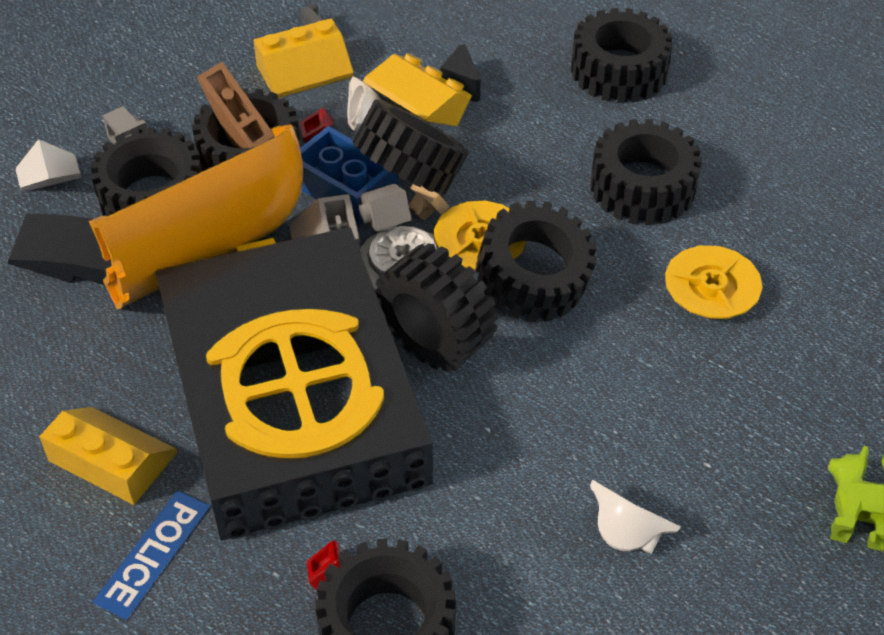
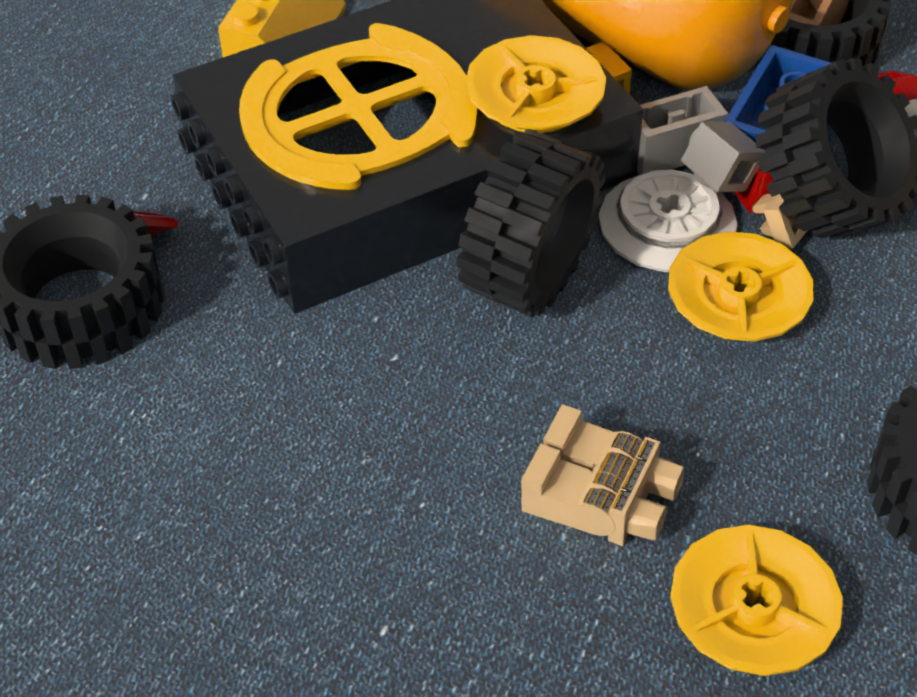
camera: 80 degrees right, 0 degrees up
blue sticker [92,490,210,620] -> none
black tyre [476,200,597,322] -> none
white hat [590,480,681,554] -> none
none -> yellow piece [465,35,606,133]
none -> tan hips [521,404,684,546]

